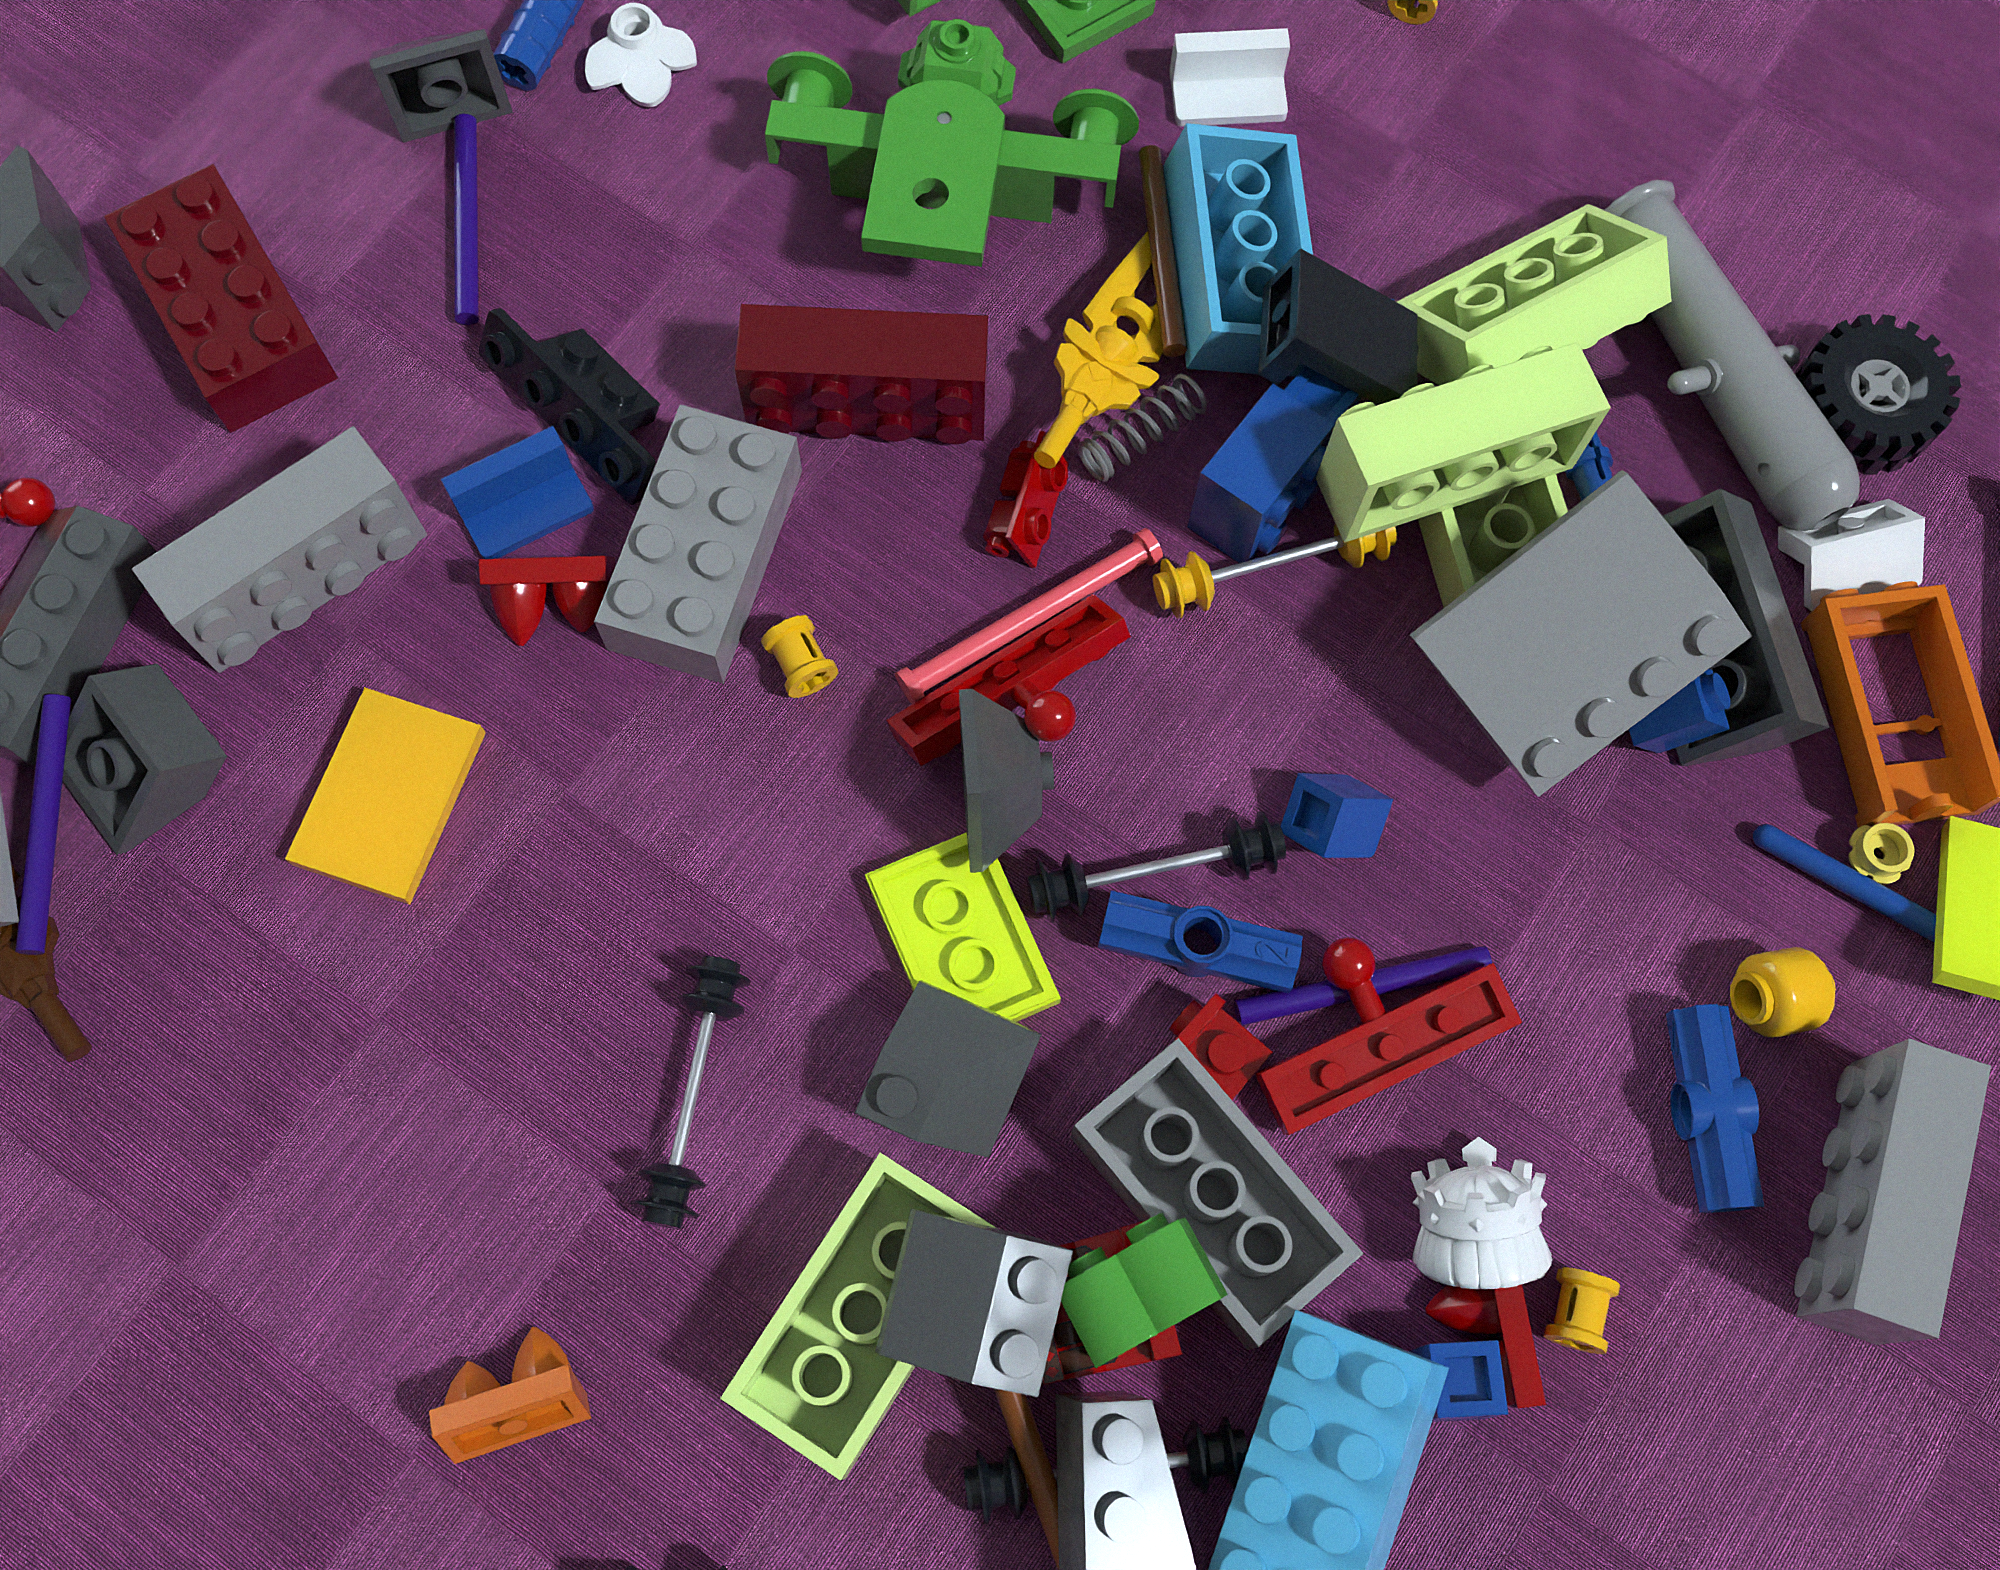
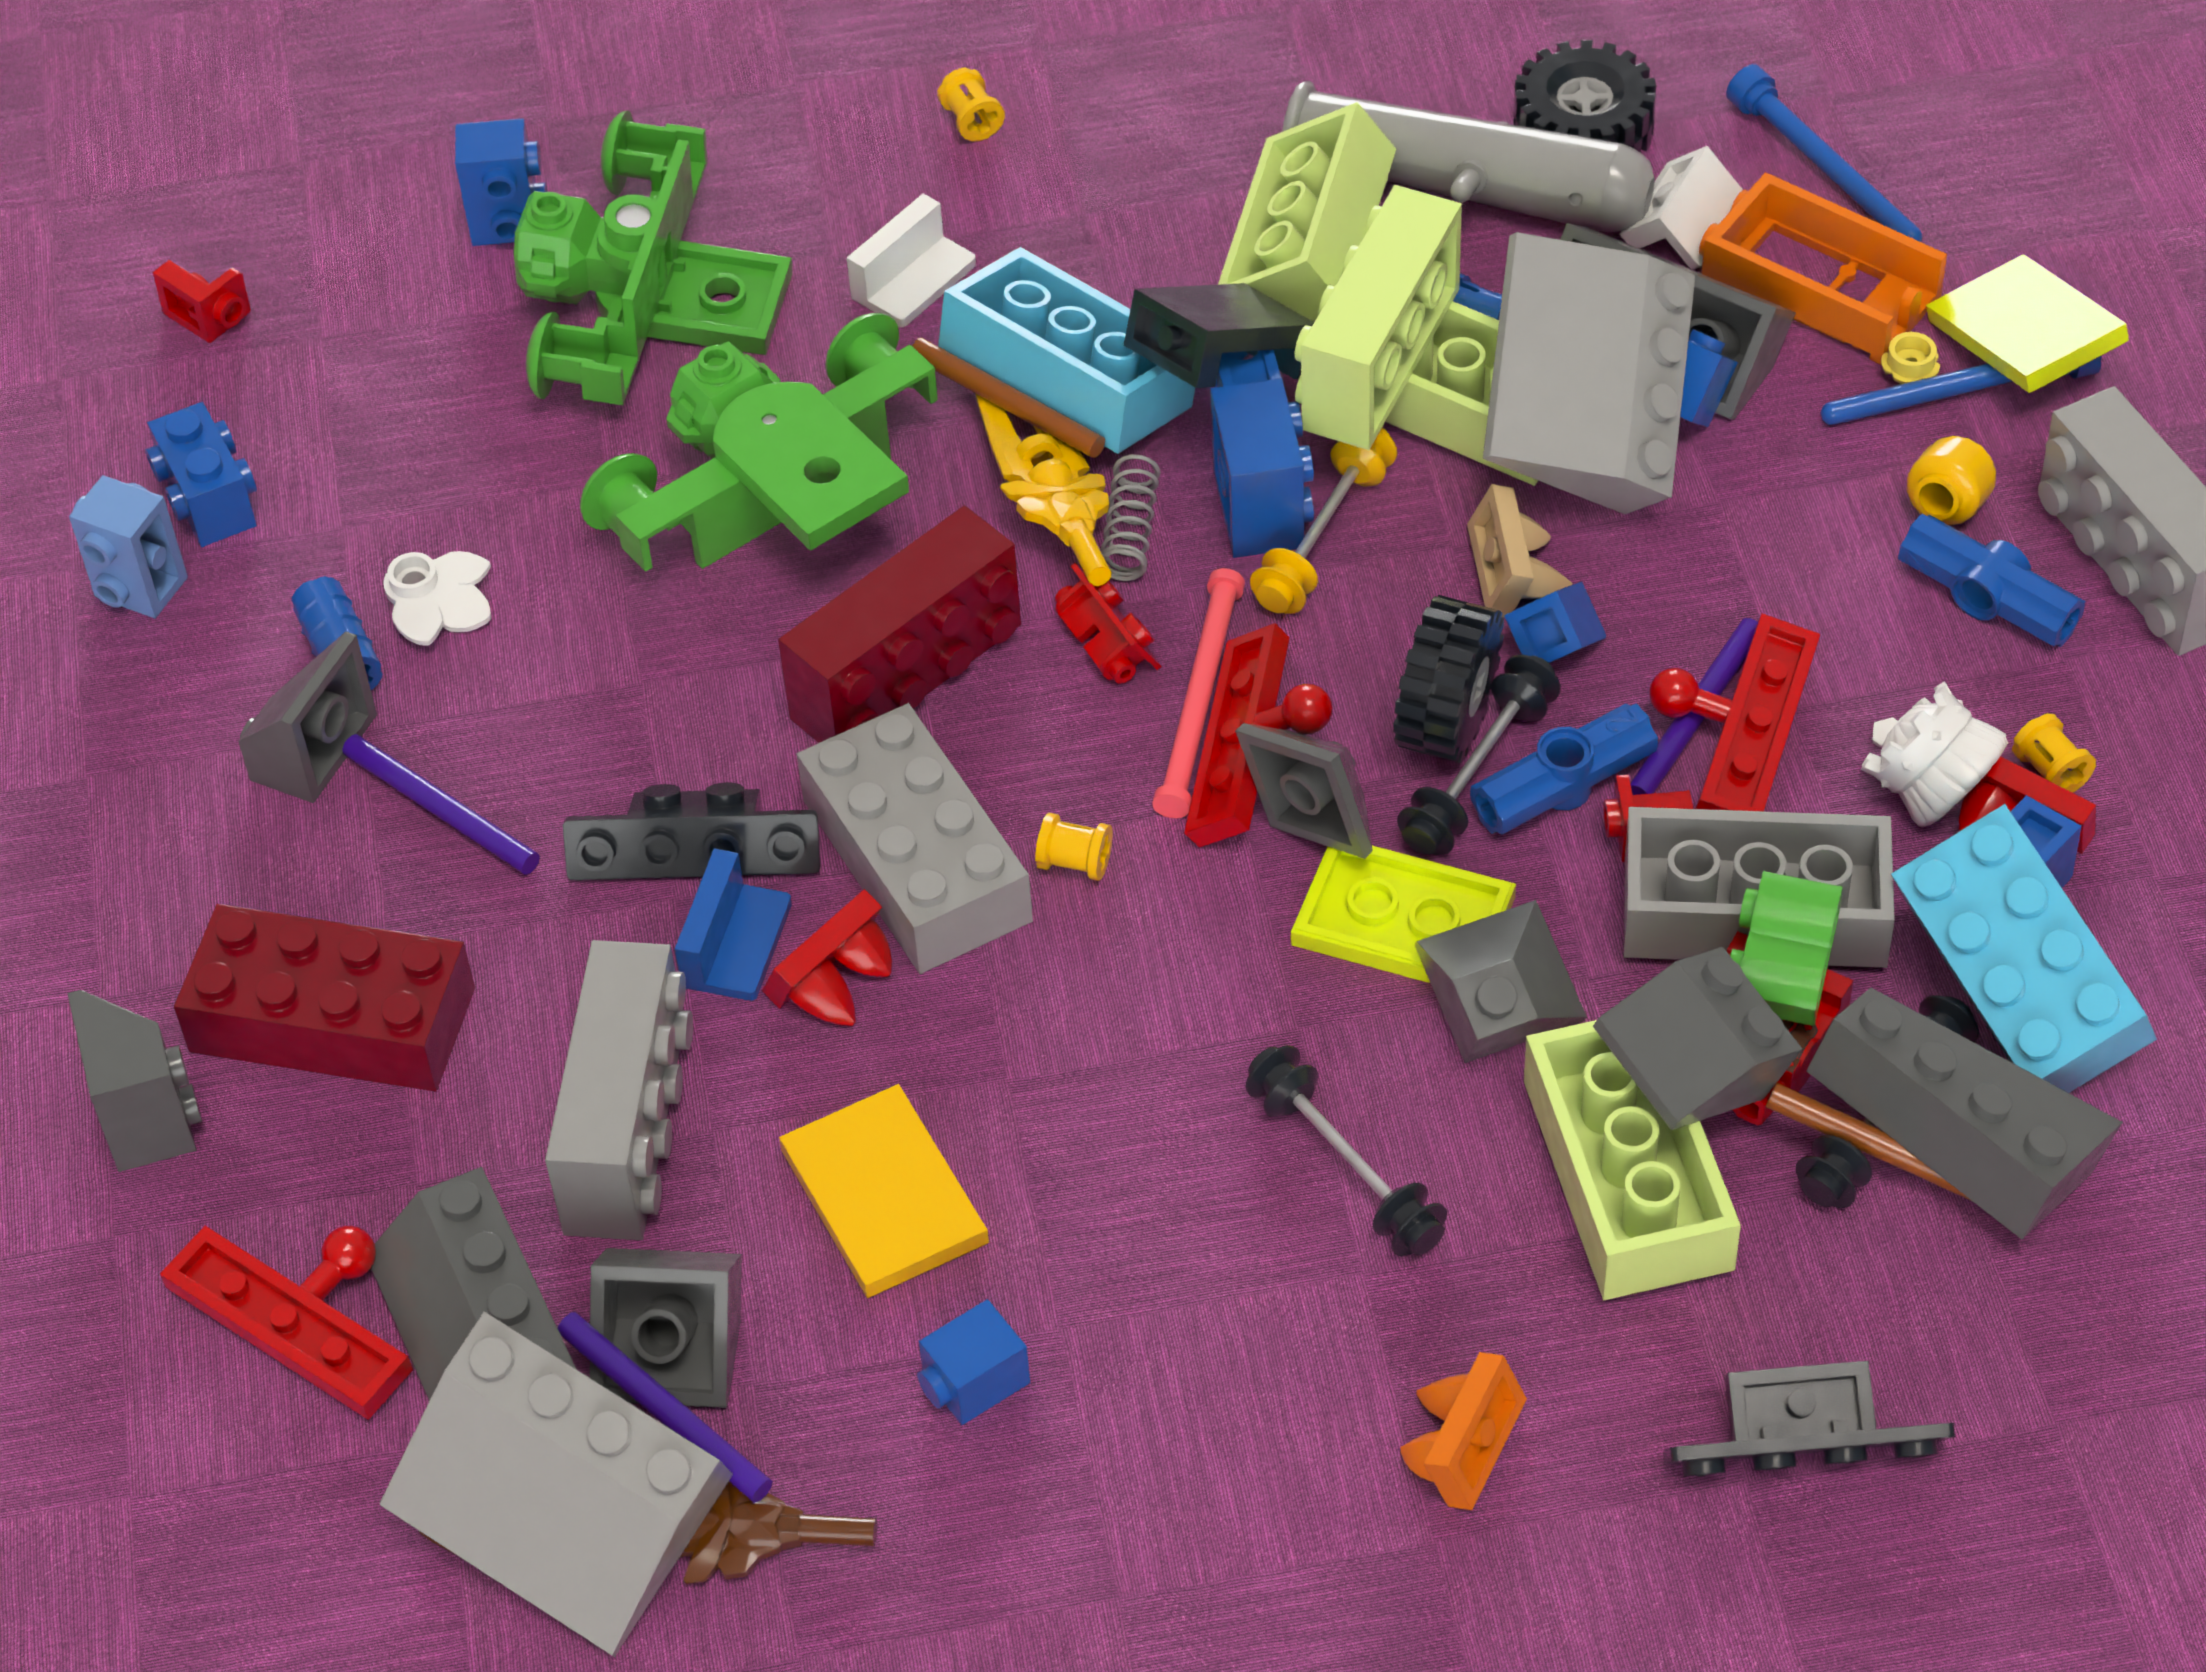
camera: 40 degrees left, 20 degrees down
none -> blue brick [917,1299,1031,1425]
none -> black wheel [1393,594,1504,763]
none -> tan tile [1467,484,1572,618]

